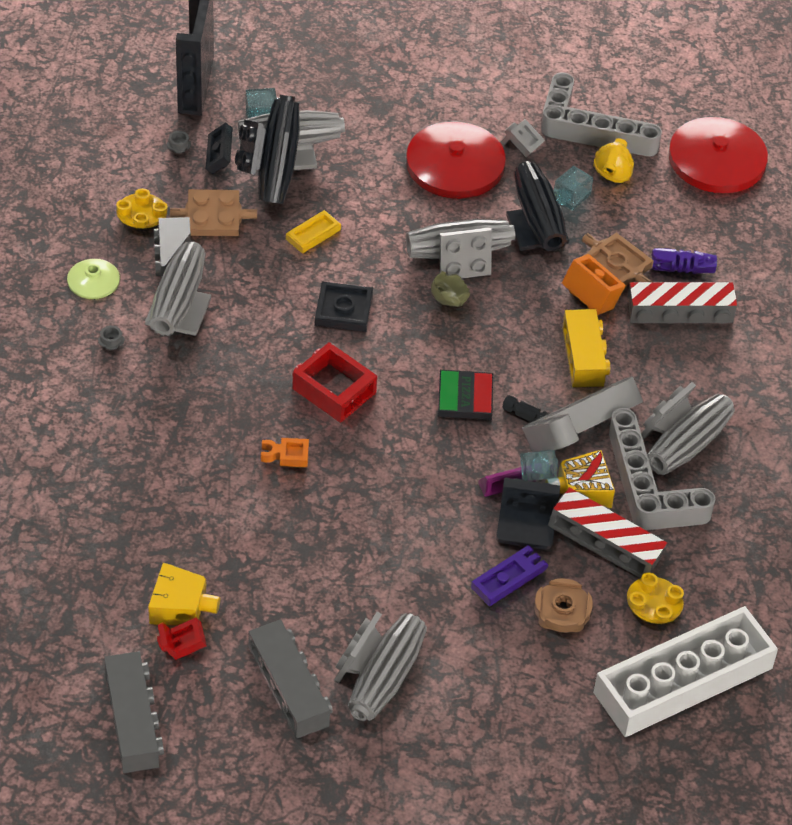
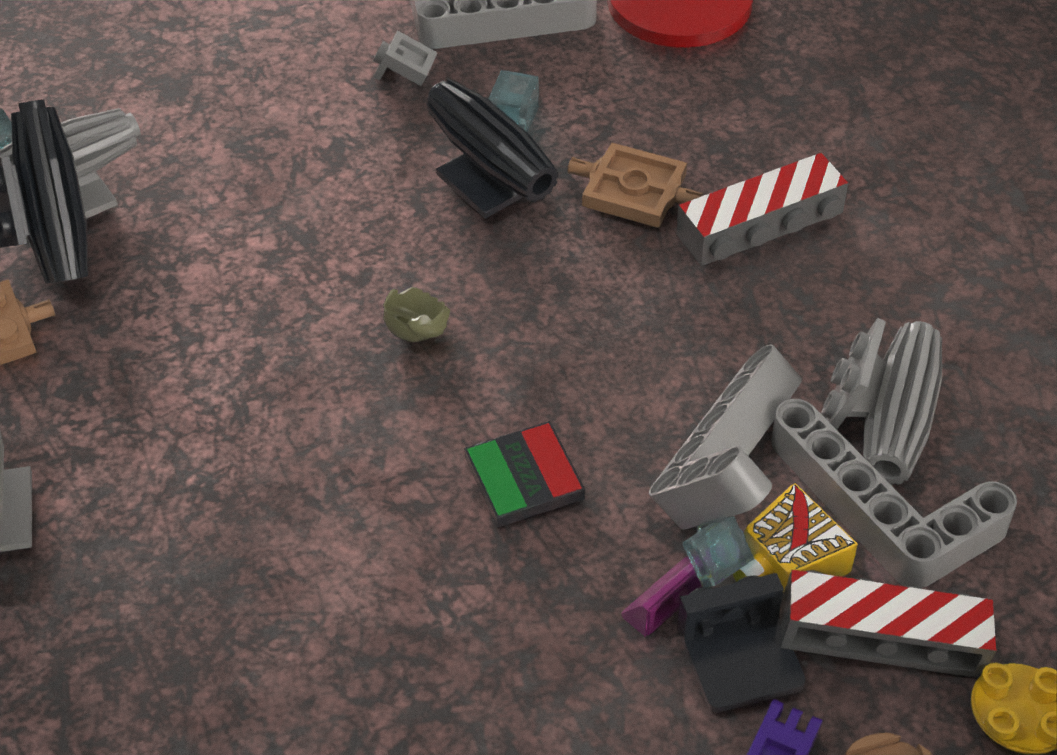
camera: 20 degrees left, 0 degrees up
orange plate [261,438,309,467] -> none
yellow tile [286,210,341,254] -> none
red window [292,342,377,423] -> none
black tile [314,281,373,332] -> none
red dish [406,122,506,199] -> none
light grey plate [406,219,515,278] -> none
black axle [502,395,550,422] -> none
orange brick [561,254,626,315] -> none
yellow brick [562,309,610,387] -> none
yellow helmet [593,138,634,183] -> none
dark purple hinge [651,248,717,274] -> none

